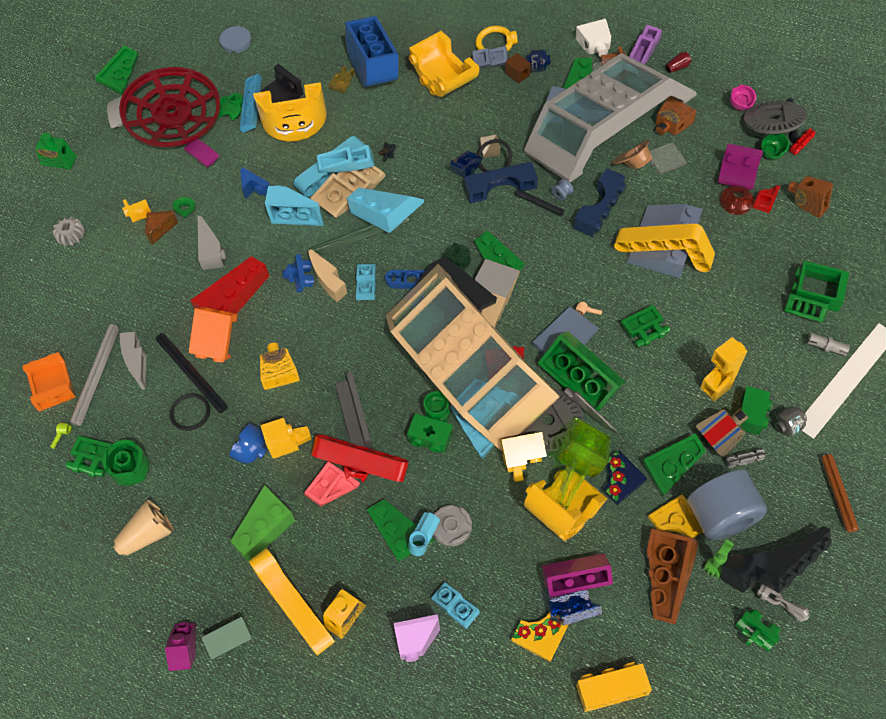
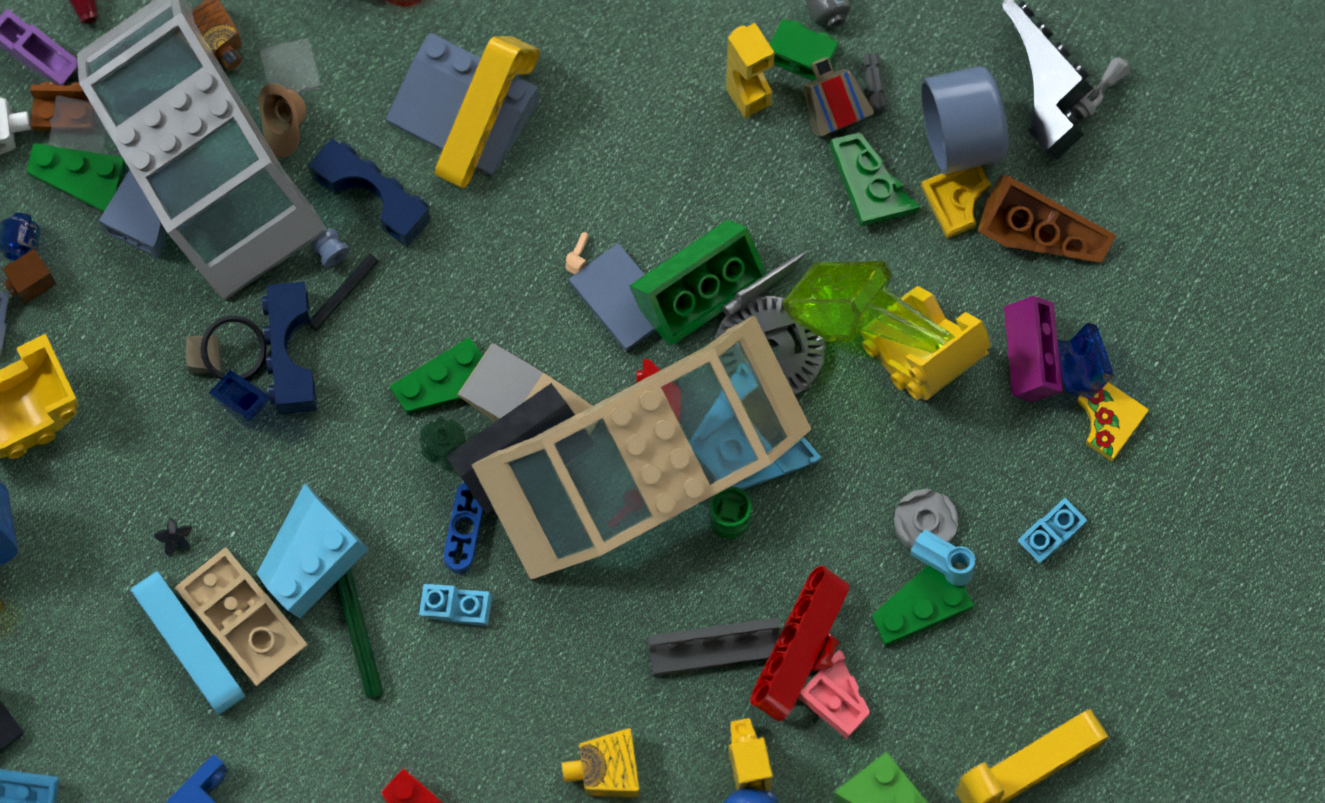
camera: 85 degrees left, 10 degrees up
yellow cylinder [253,82,327,142] -> none
medium azure slope [265,185,324,226] -> none
blue hips [283,255,314,292] -> none
tan slope [308,249,347,302] -> none
medium azure slope [317,145,375,172] -> none
yellow torso [323,589,366,639] -> none
lavender slope [394,614,440,662] -> none
green brick [407,413,453,453] -> none
hinge [500,432,546,482] -> none
yellow brick [576,662,652,712] -> none
clear blue tile [603,450,647,506] -> none
green plate [620,305,670,348] -> none
bright green piece [703,539,734,578] -> none
green hips [735,609,780,652] -> none

